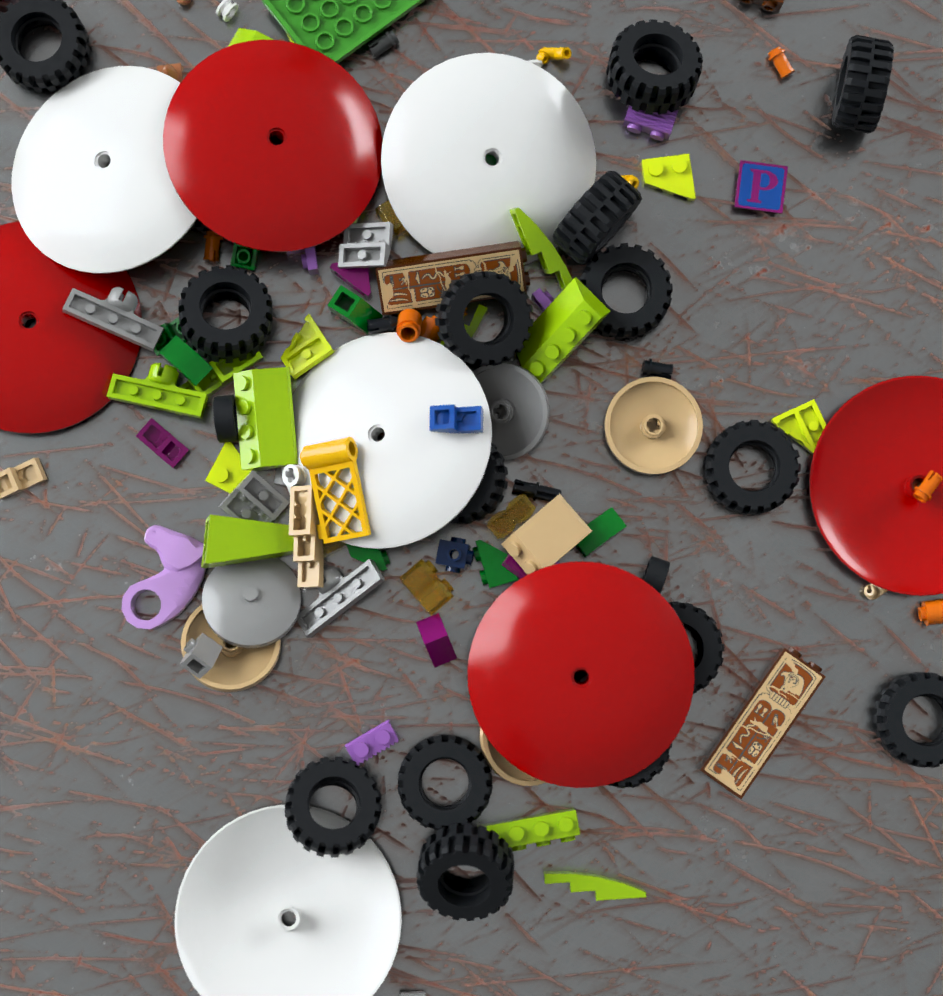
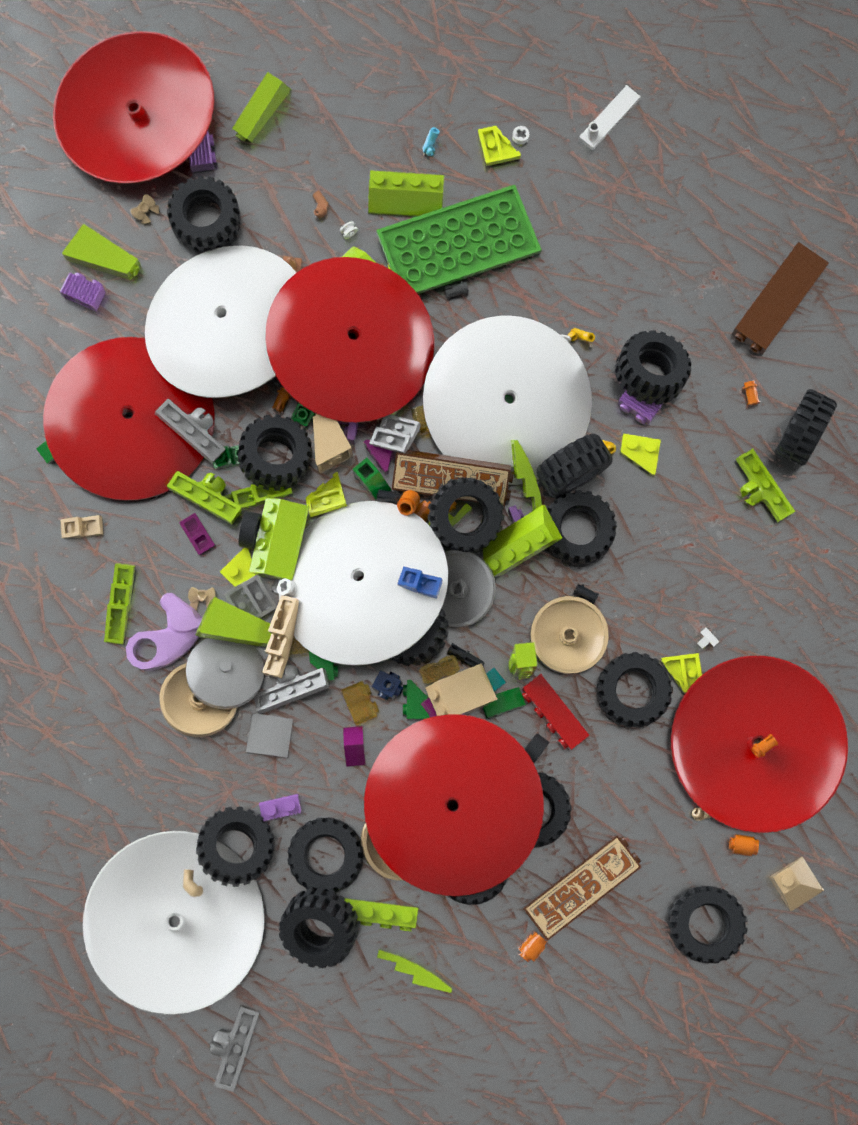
camera: 20 degrees right, 5 degrees down
green slope [159,335,213,386] -> none
light grey brick [180,633,223,679] -> none
yellow piece [300,437,371,544] -> none
piece [734,160,788,214] -> none
none -> lime slope [104,563,135,644]
none -> tan arm [183,870,203,897]
none -> tan piece [188,587,216,610]
none -> light grey slope [246,713,293,758]
none -> tan slope [313,414,353,474]
none -> teal slope [486,668,506,692]
none -> lime brick [509,642,537,680]
none -> orange brick [519,932,547,963]
none -> red brick [521,674,590,751]
none -> white tile [697,628,719,649]
none -> lime plate [736,449,795,522]

